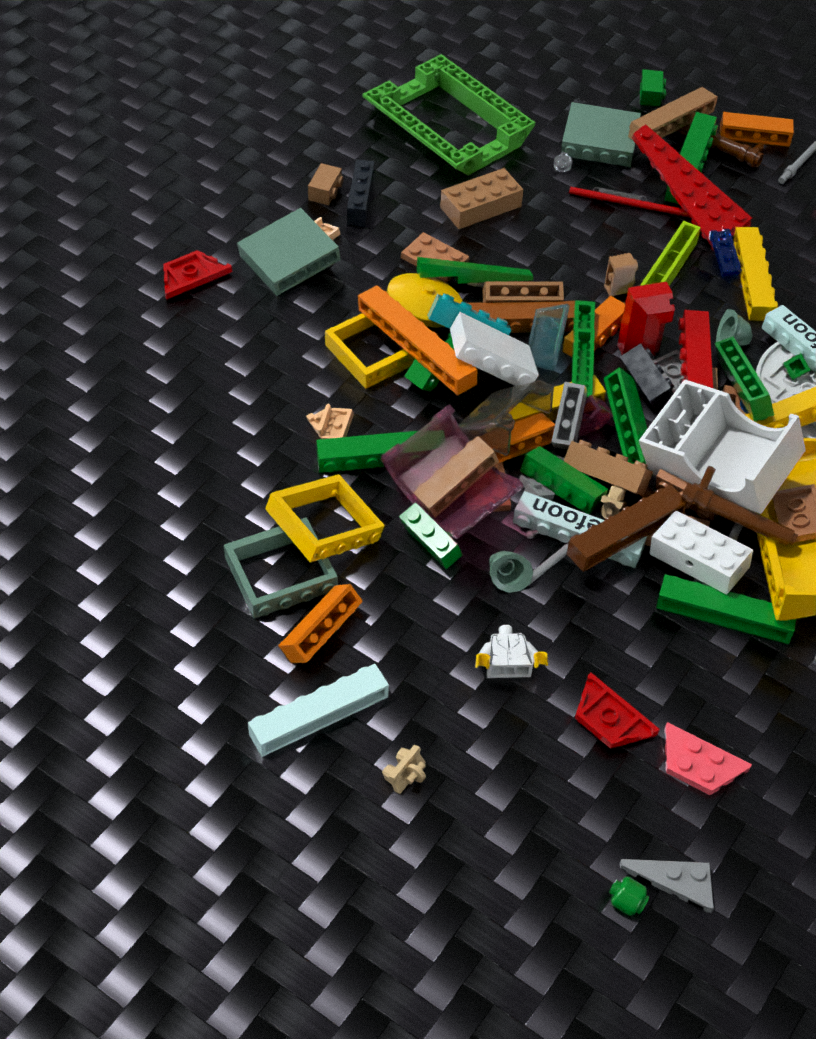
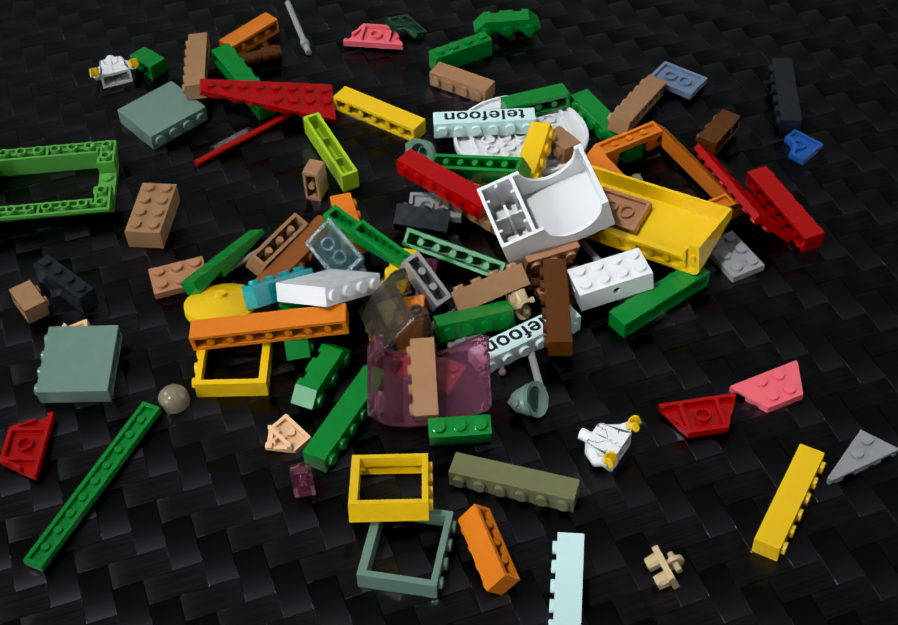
camera: 50 degrees left, 5 degrees down
clear tile [554,152,572,172] -> none
green head [609,877,649,916] -> none
red brick [617,282,675,360] -> none
reddish brown cylinder [681,466,798,547] -> none
clear blue plate [709,229,742,276] -> none
green slope [782,353,811,381] -> none
none -> green plate [23,401,161,572]
none -> white torso [89,55,140,88]
none -> dark tan hair [158,383,191,414]
none -> clear pink slope [290,462,316,498]
none -> green brick [291,343,351,410]
none -> olive brick [449,452,580,512]
none -> yellow brick [751,443,826,562]

